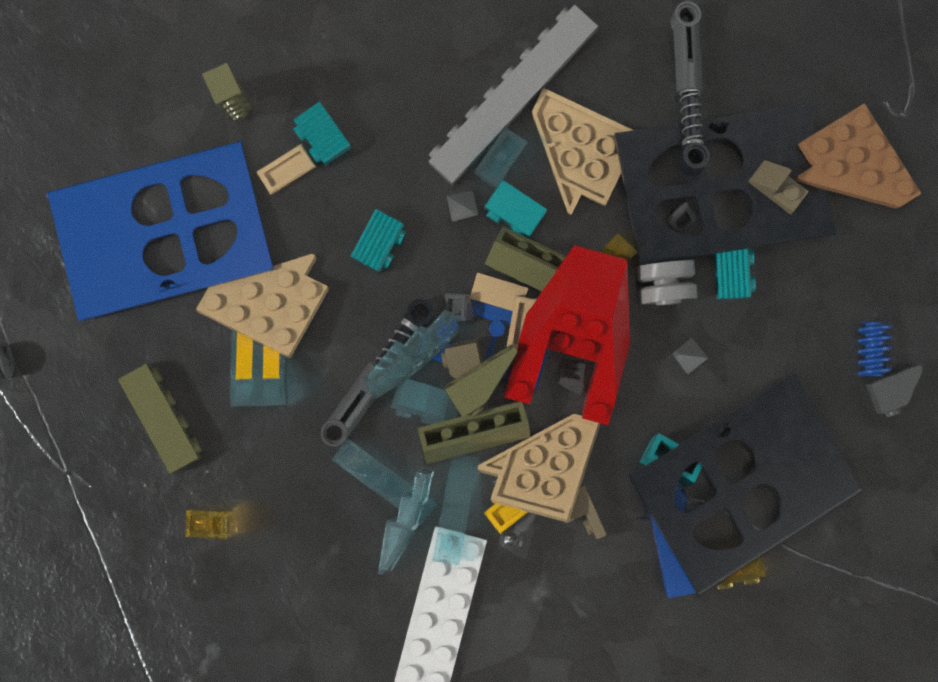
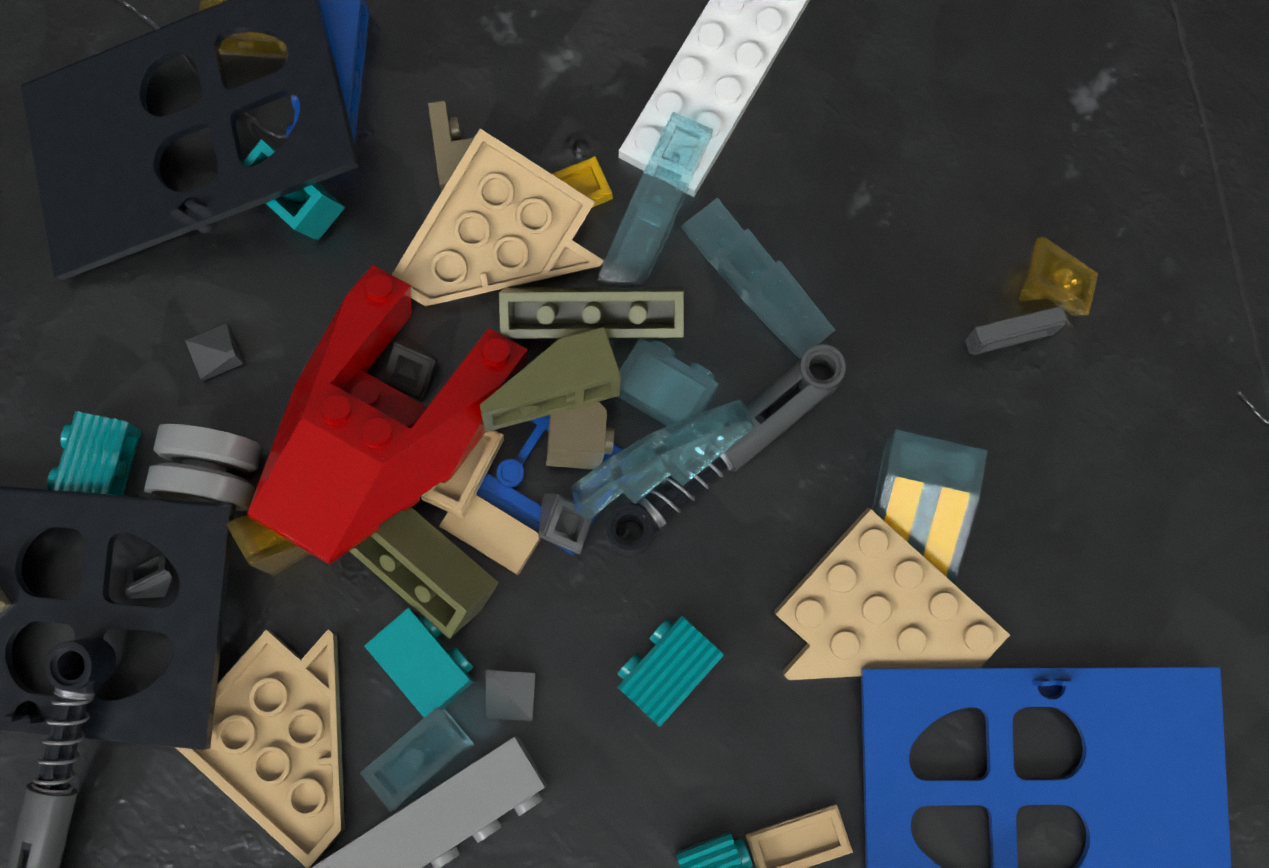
camera: 165 degrees left, 10 degrees down
olive brick [118,364,202,474] -> none
clear light blue slope [378,469,434,574] -> none
none -> dark grey tile [965,306,1068,355]

